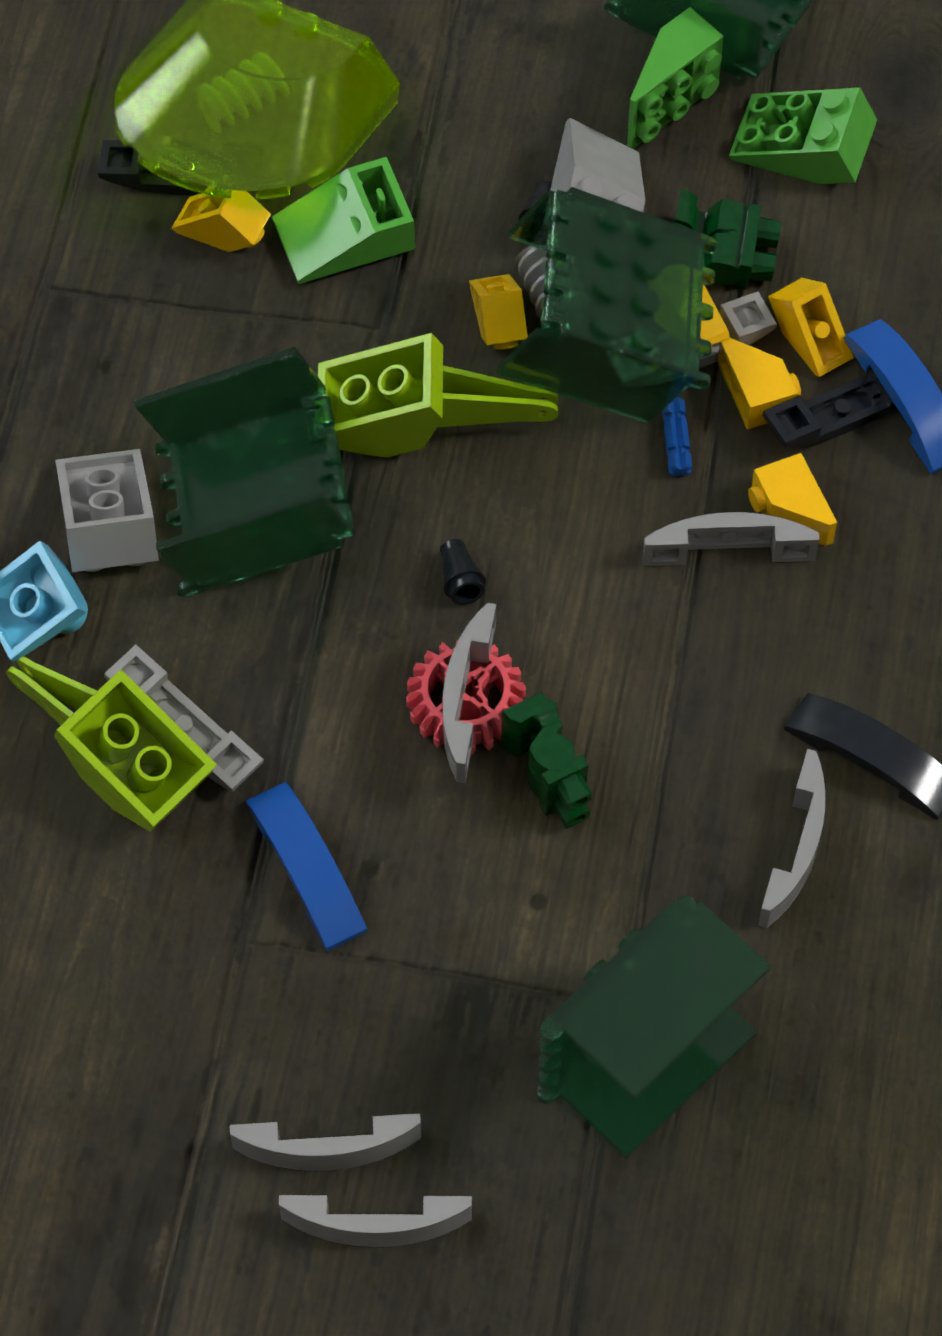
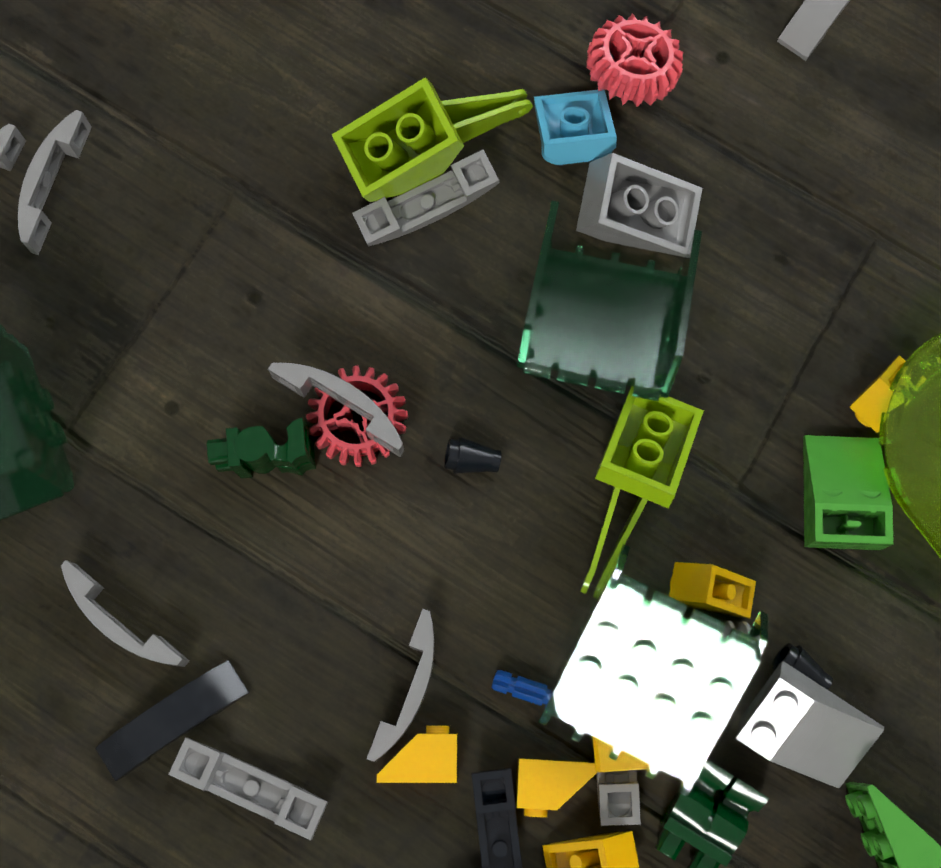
camera: 110 degrees right, 15 degrees up
blue slope [246,782,367,952] -> none
none -> light grey slope [168,737,328,840]

